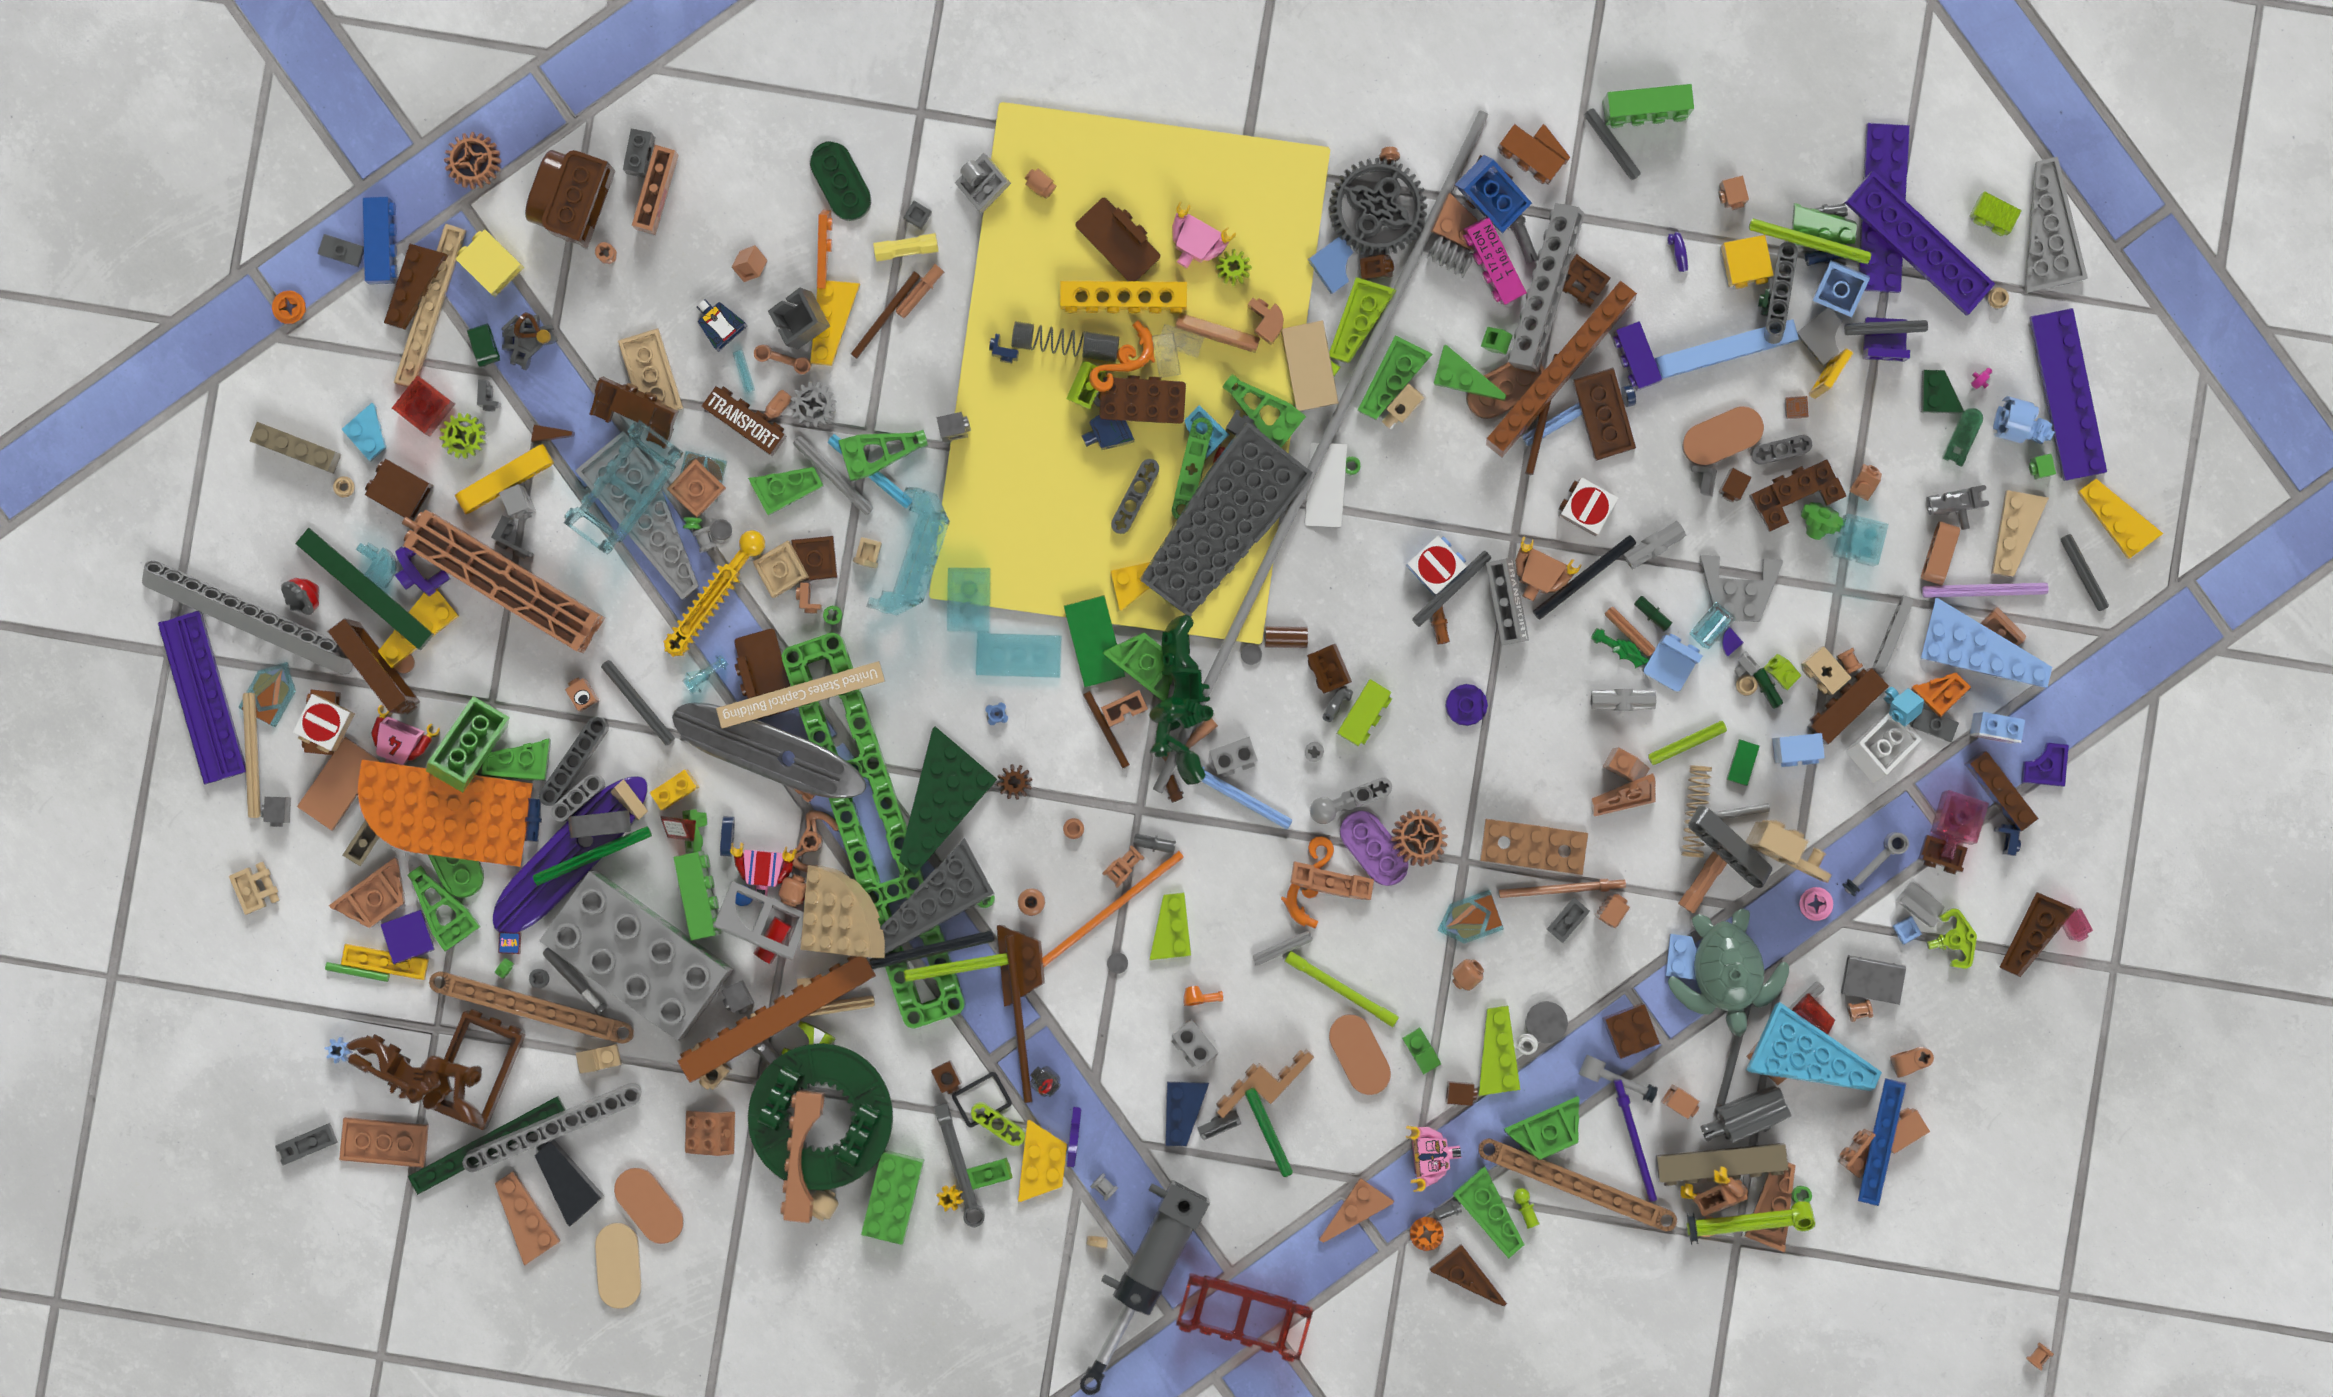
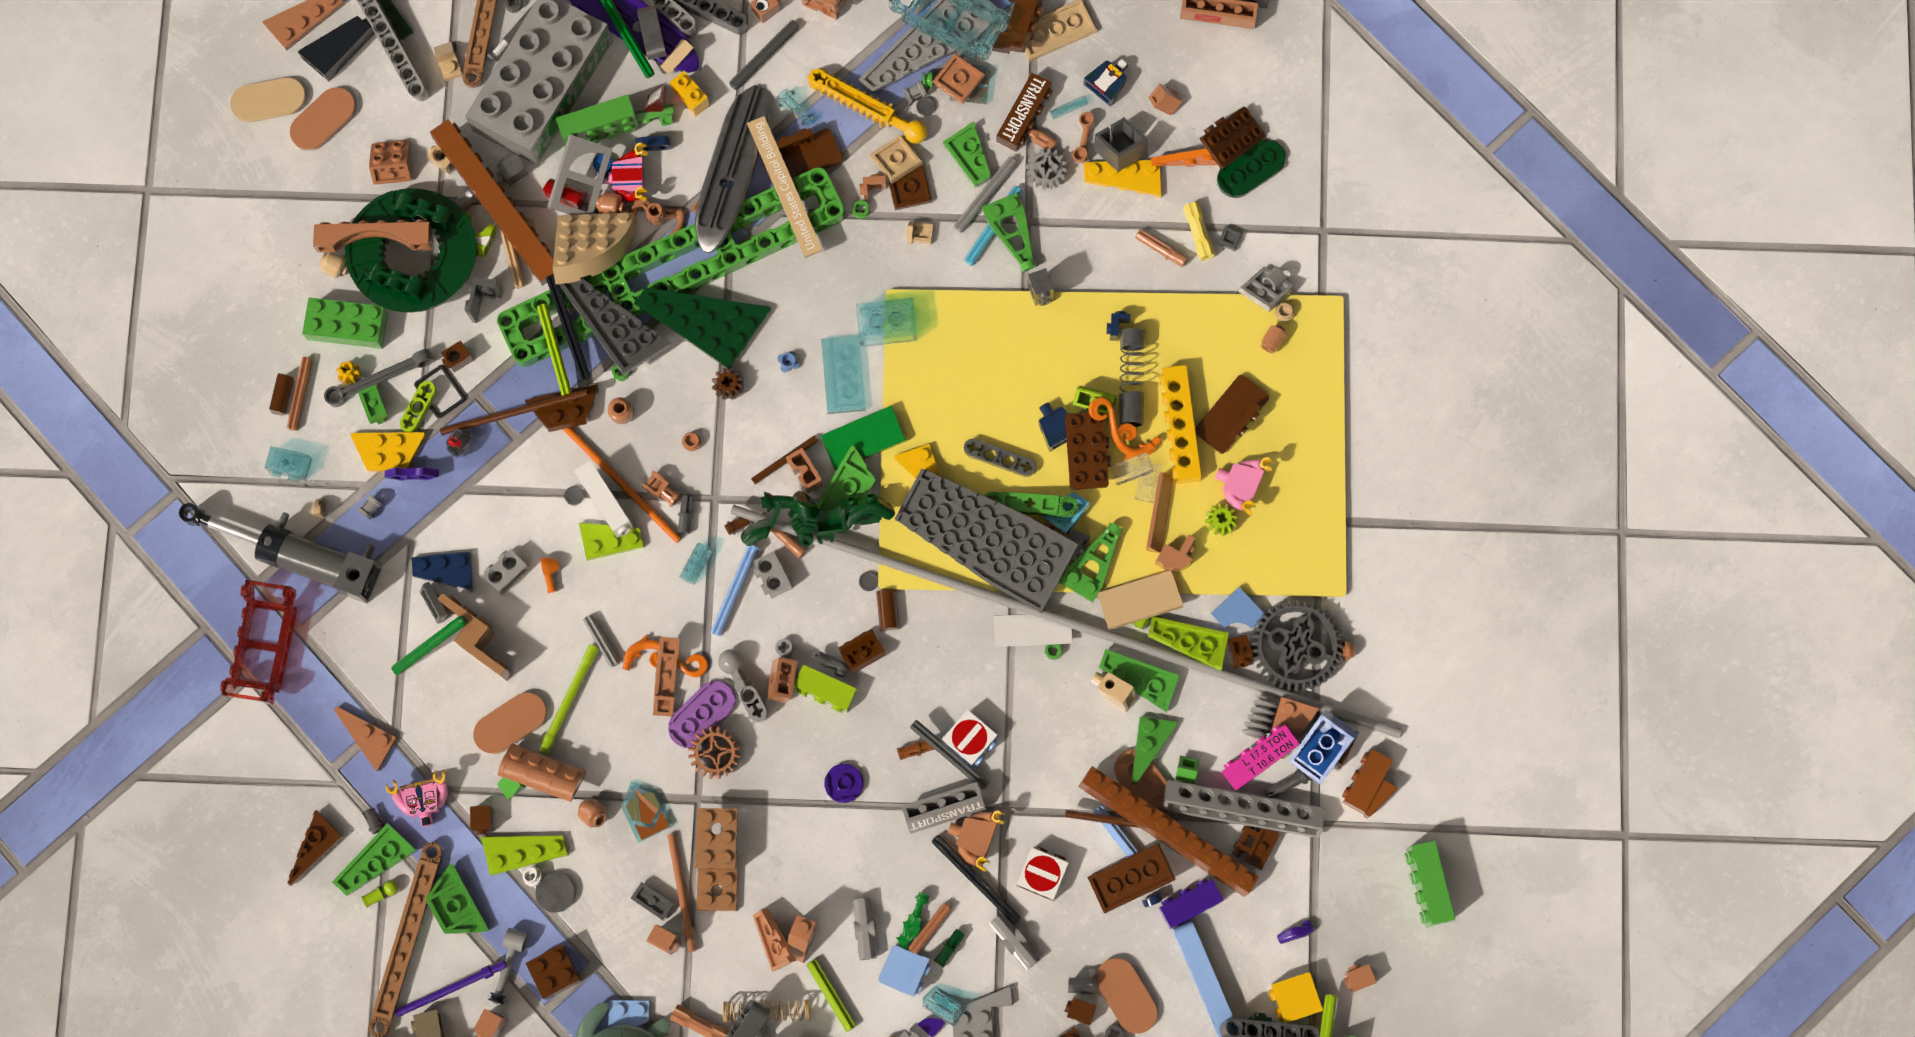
camera: 85 degrees right, 10 degrees down
reddish brown piece [851,271,921,359] -> none
clear light blue windscreen [866,487,950,616] -> none
orange gear [1410,1217,1444,1251] -> none
dark grey axle [1584,108,1641,180] -> none
none -> clear light blue brick [264,446,312,482]
none -> reddish brown brick [269,373,294,416]
none -> nougat axle [287,357,313,431]
none -> dark grey bracket [465,276,503,323]
none -> nougat container [498,743,587,802]
none -> white slope [574,461,633,538]
none -> clear light blue axle [679,543,713,585]
none -> nougat brick [766,657,797,703]
none -> reddish brown bracket [1199,106,1265,169]
none -> tan plate [1275,303,1294,322]

